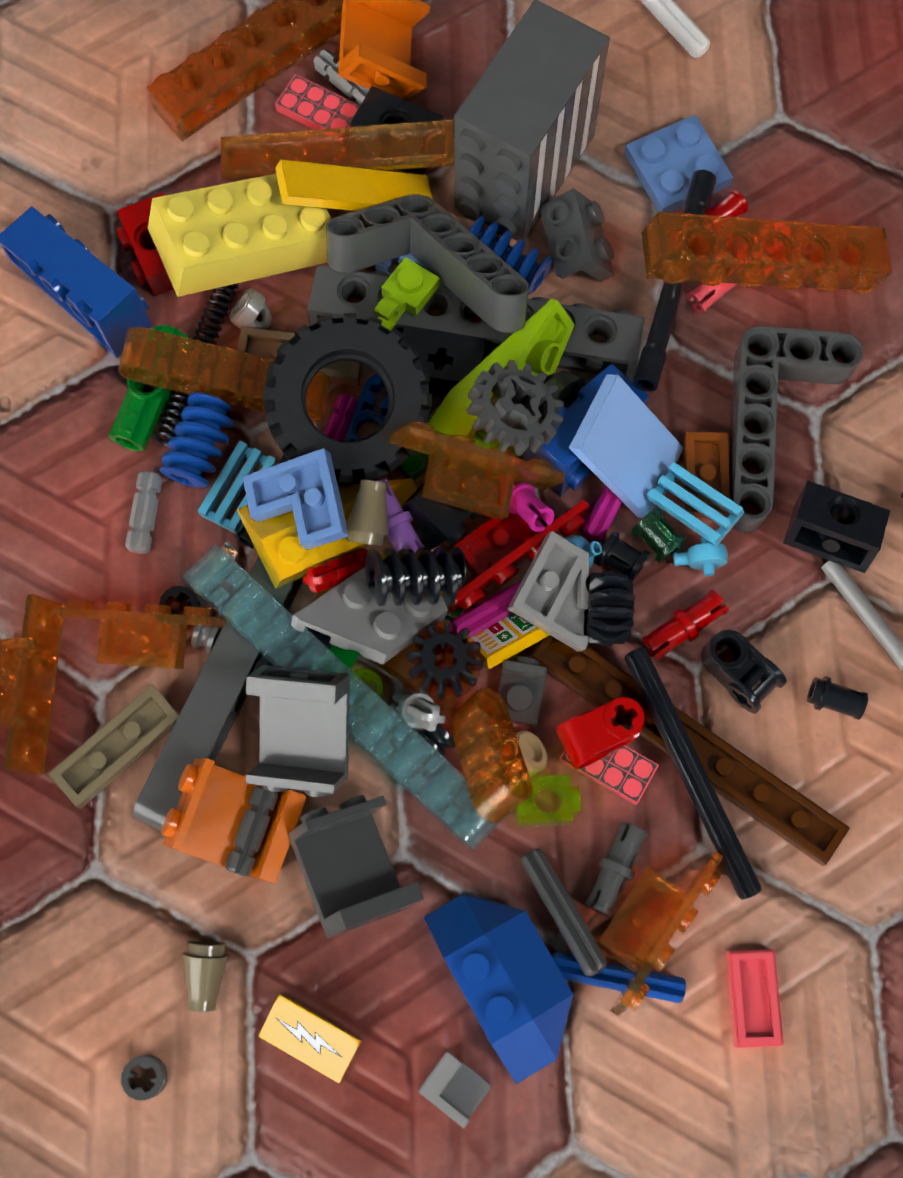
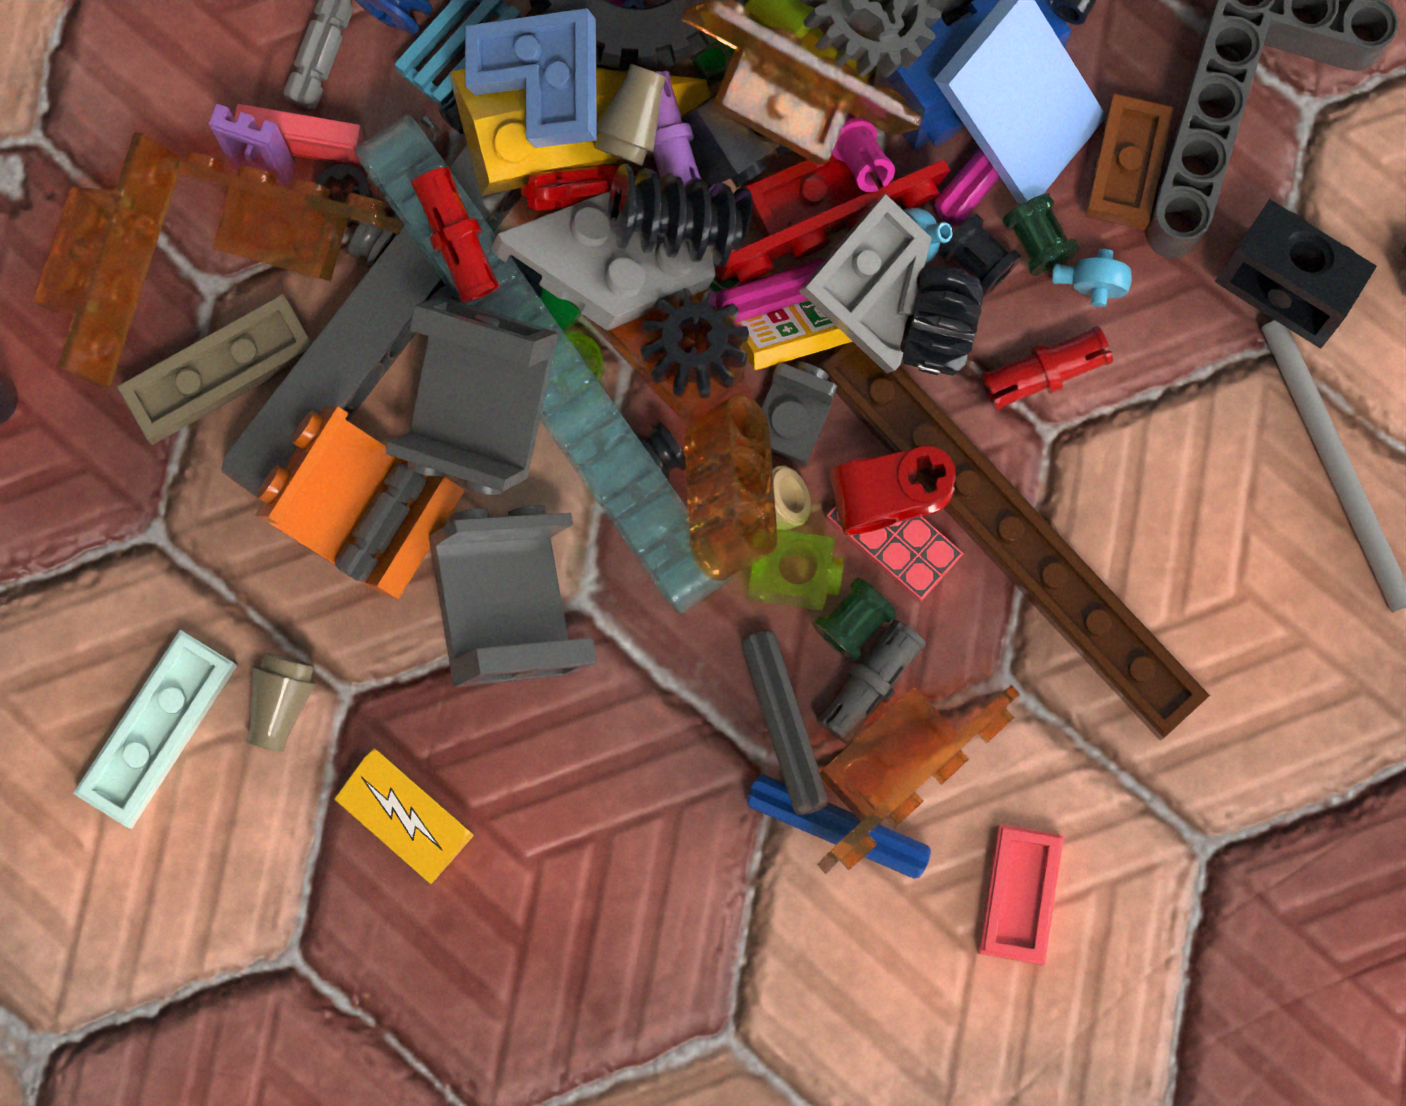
camera: 10 degrees right, 5 degrees up
dark grey bush [121,1055,168,1100] -> none
light grey axle [391,689,446,731] -> none
light grey panel [418,1050,490,1128] -> none
blue wedge [424,894,573,1084] -> none
black axle [624,647,761,900] -> none
medium azure tile [647,462,744,546] -> none
black piece [701,629,787,714] -> none
black pin [807,676,868,720] -> none
none -> light aqua tile [73,630,237,829]
none -> medium lavender tile [208,104,296,186]
none -> coral tile [234,104,368,167]
none -> red pin [411,167,500,303]
none -> clear green bush [812,577,897,662]

